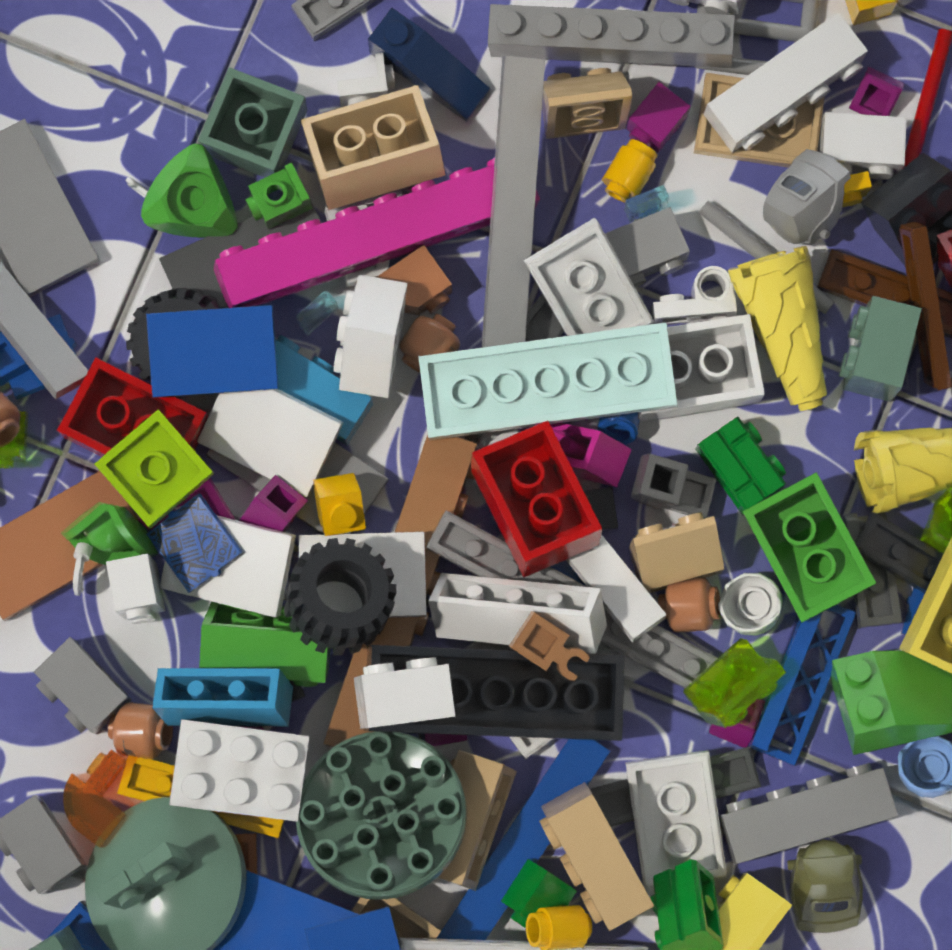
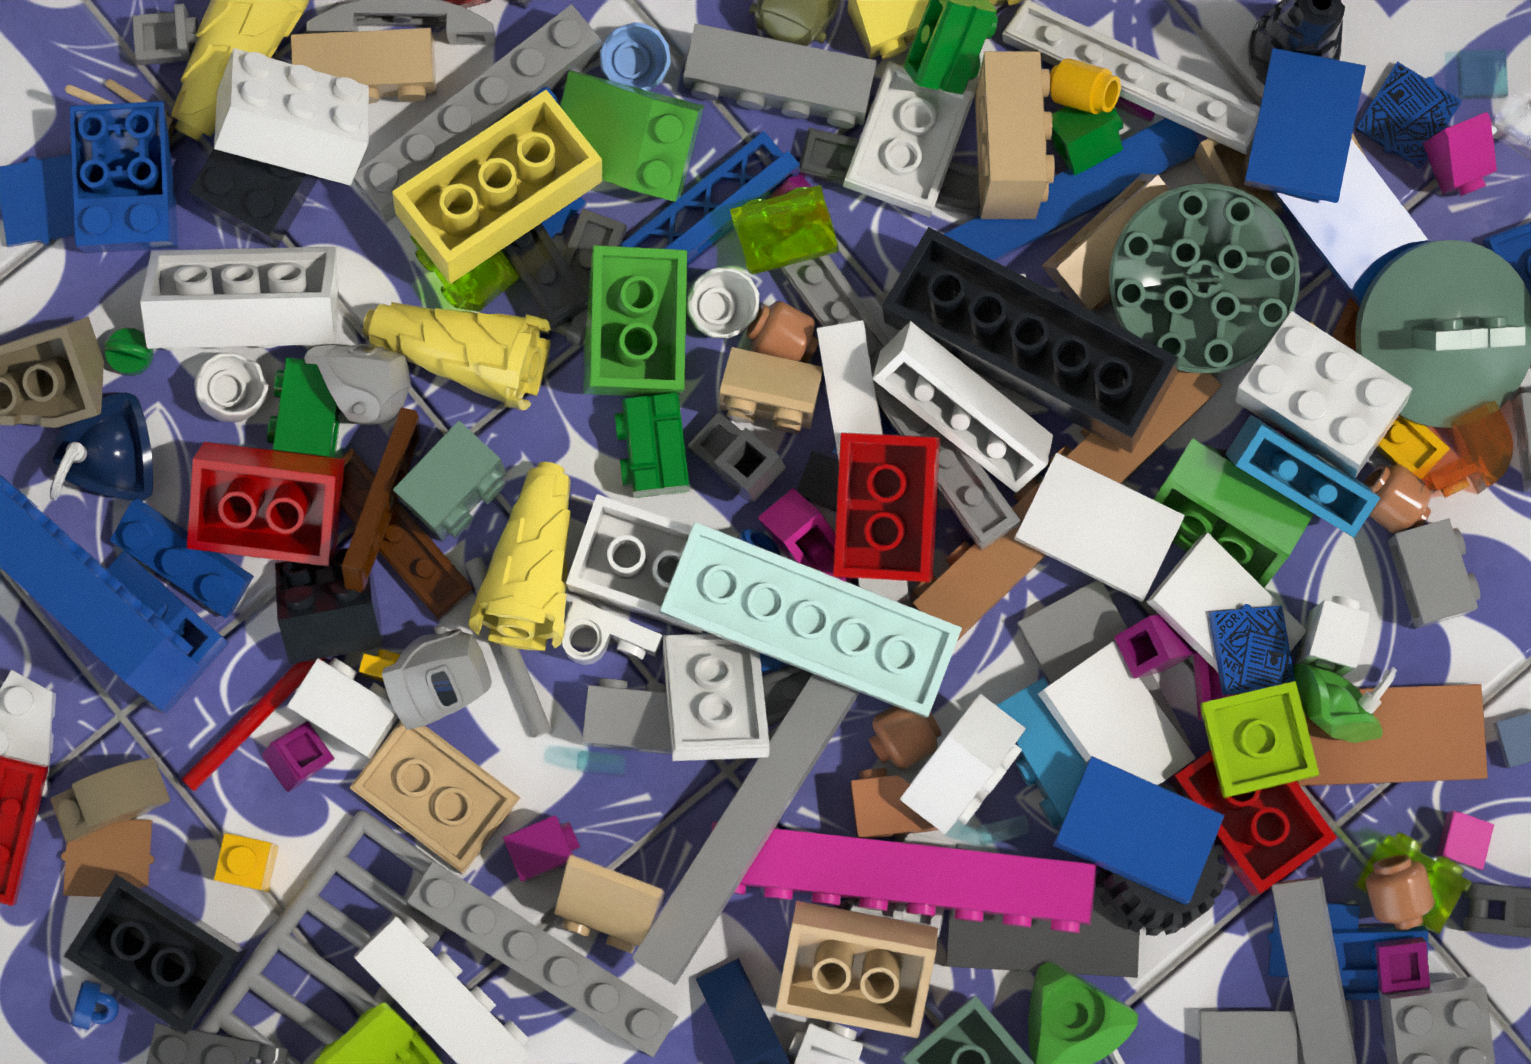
camera: 155 degrees left, 0 degrees up
bright green brick [245,162,312,230] -> none
black tyre [284,538,397,655] -> none
yellow brick [313,473,366,536] -> none
white brick [354,657,455,729] -> none
medium nougat plate [509,611,590,681] -> none
yellow brick [602,139,658,202] -> none
white brick [704,12,868,153] -> none

